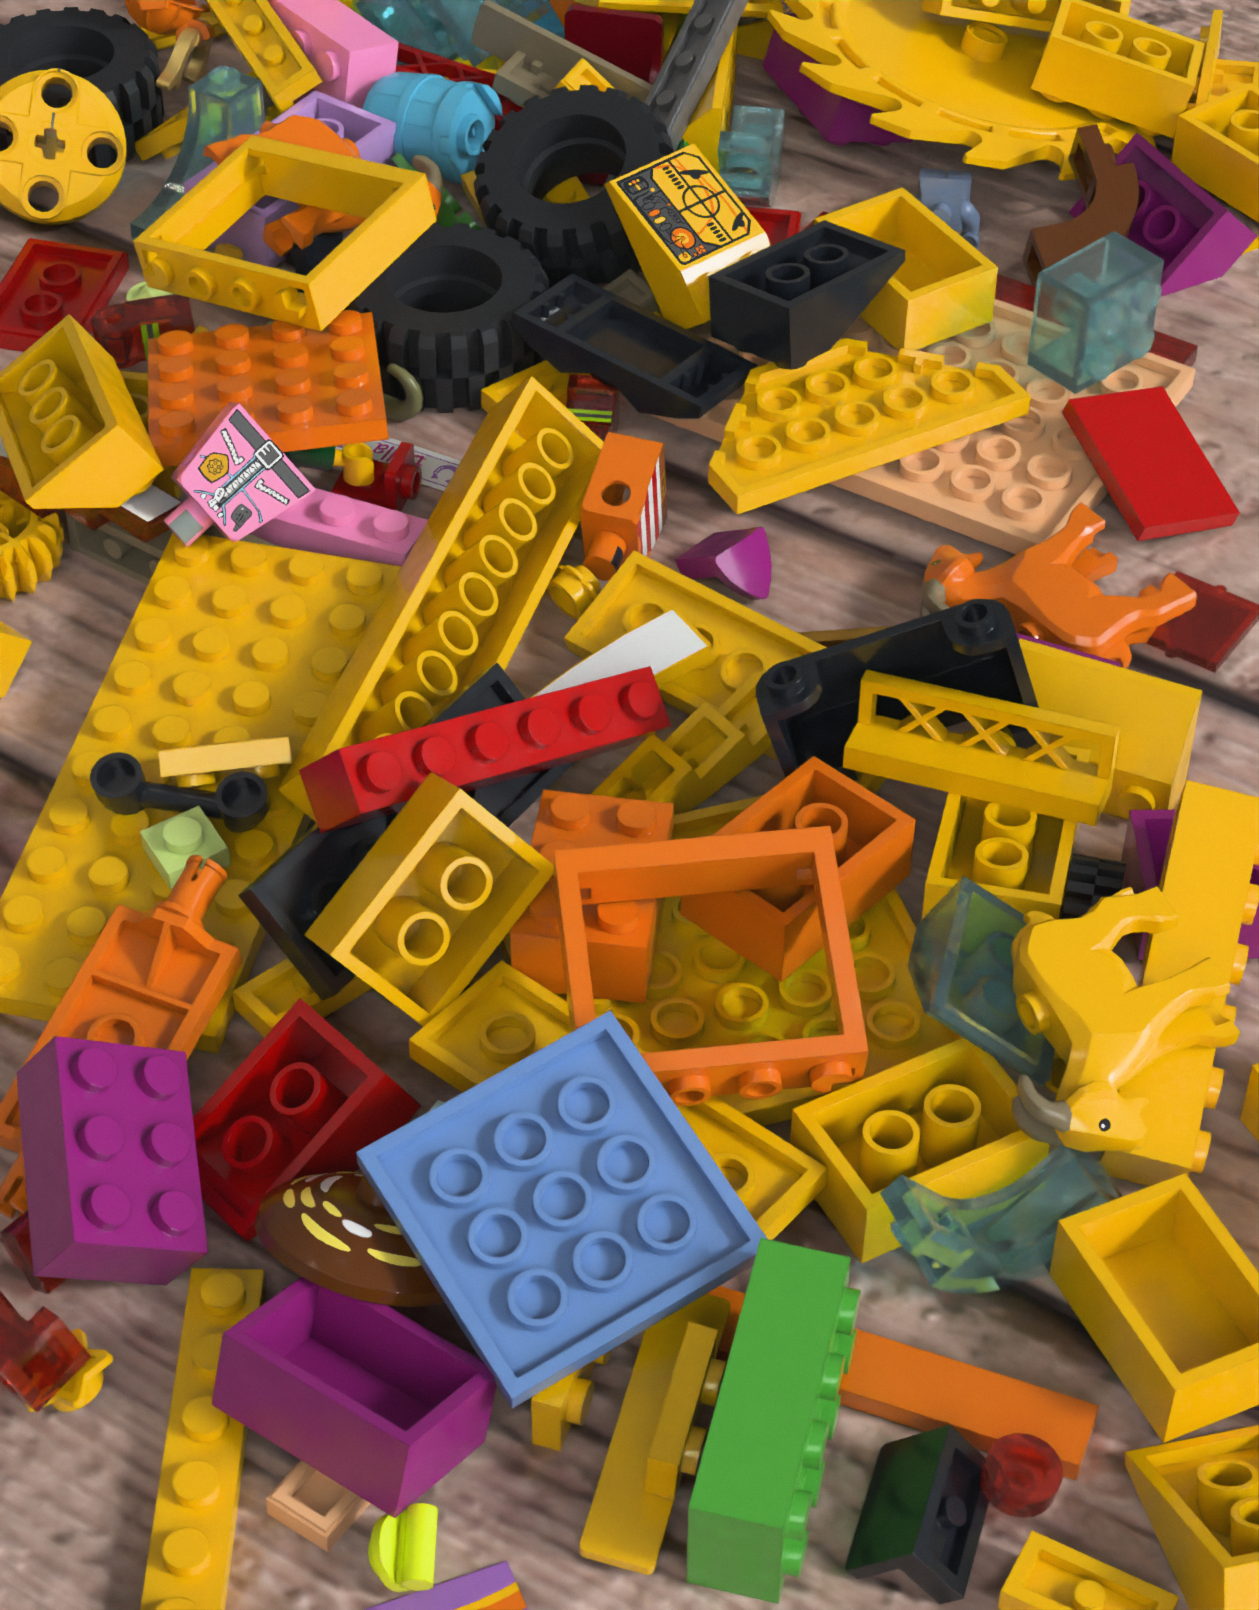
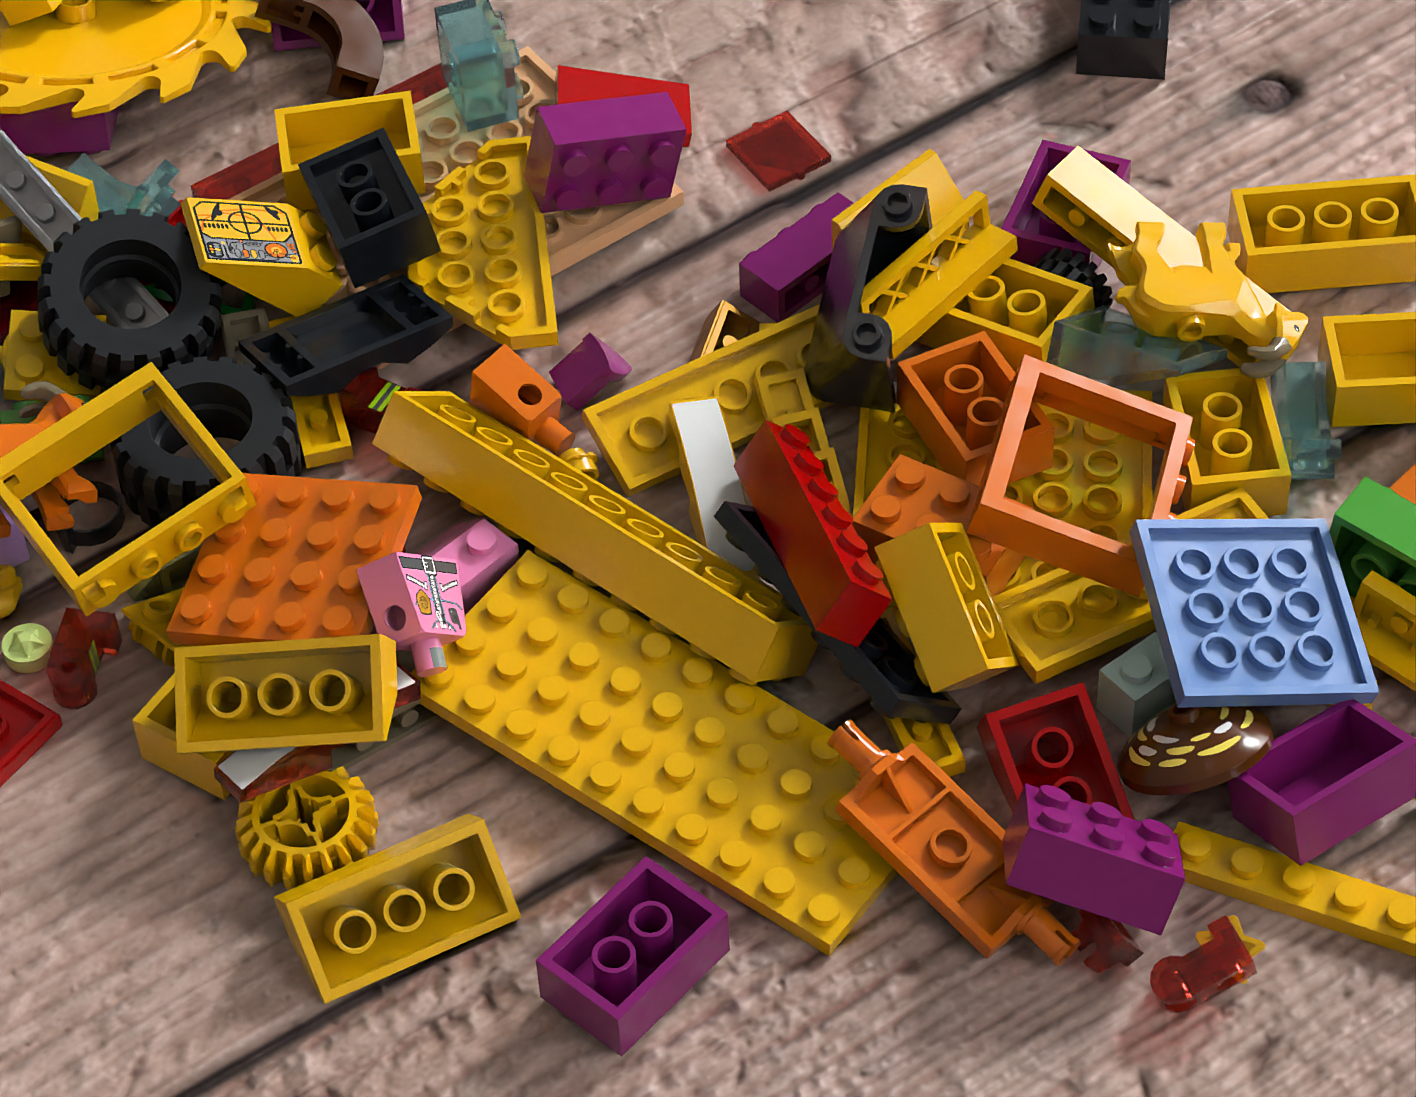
camera: 65 degrees left, 5 degrees up
black bar [90,752,270,833] -> none
yellowish green plate [140,806,231,890] -> none
yellow plate [158,735,292,787] -> none
light nougat tile [266,1460,370,1552] -> none
sand blue piece [915,168,980,249] -> none
orange animal [920,502,1197,668] -> none
none -> magenta brick [524,92,686,213]

